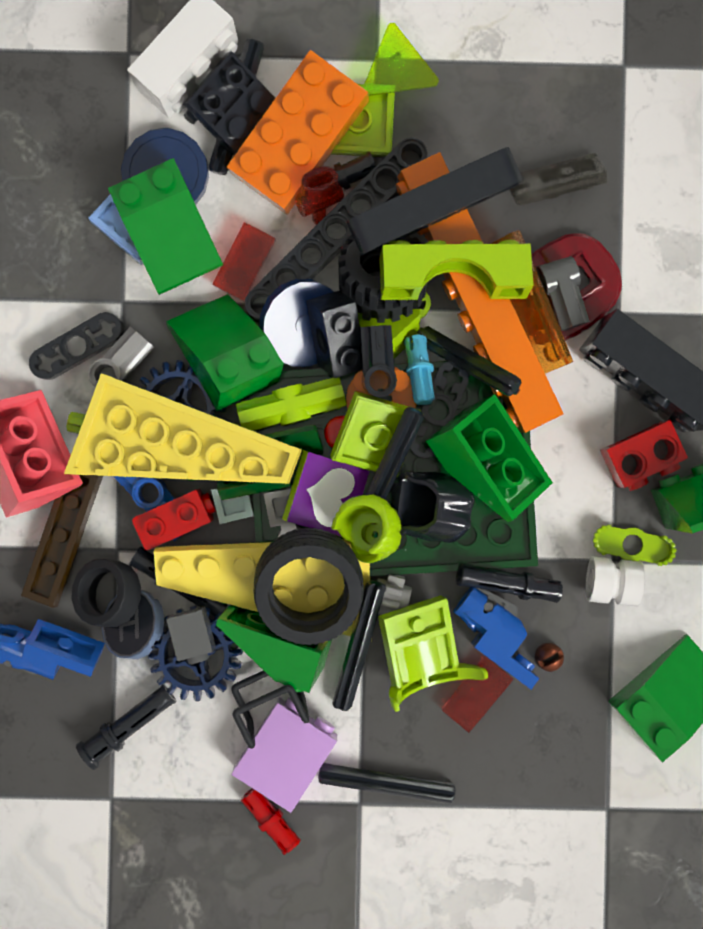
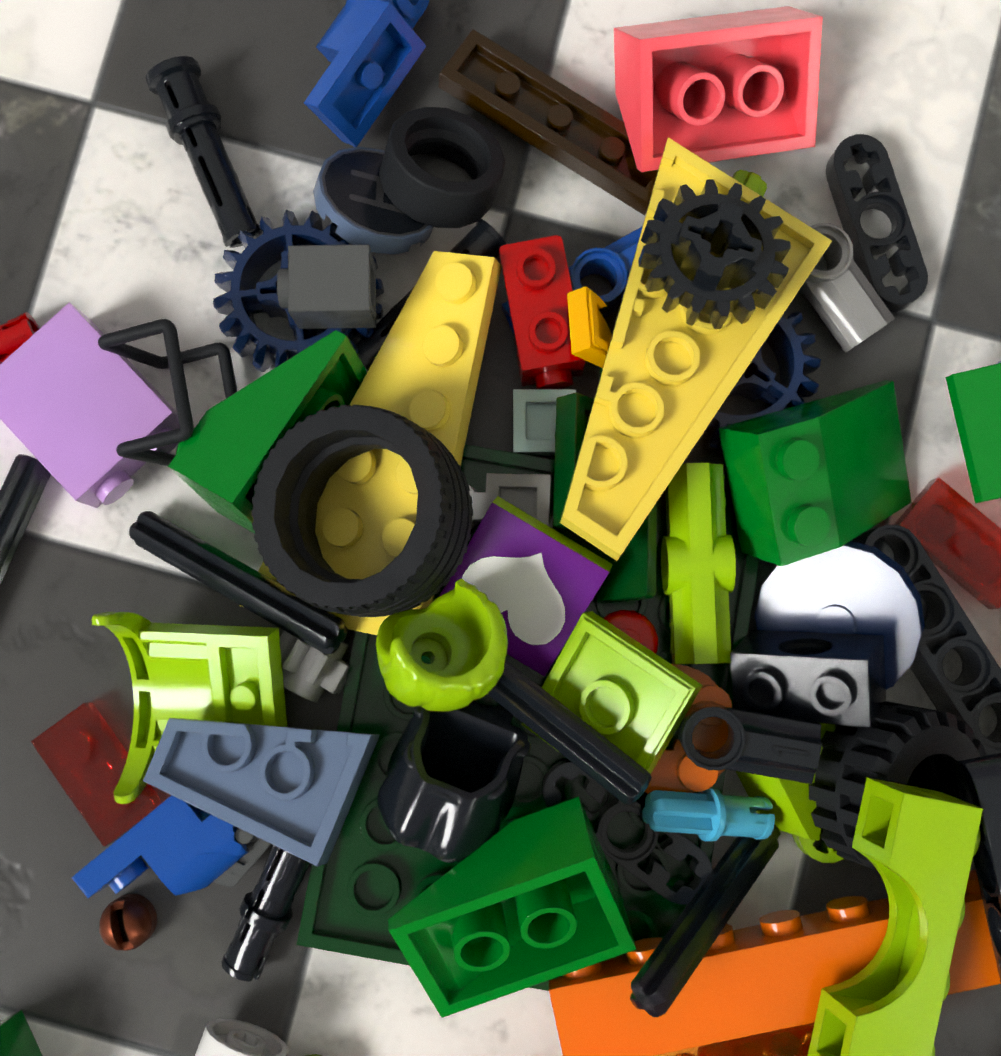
camera: 105 degrees right, 5 degrees down
none -> sand blue wing [143,718,380,867]
none -> yellow tile [567,286,612,368]
none -> black gear [638,179,791,329]

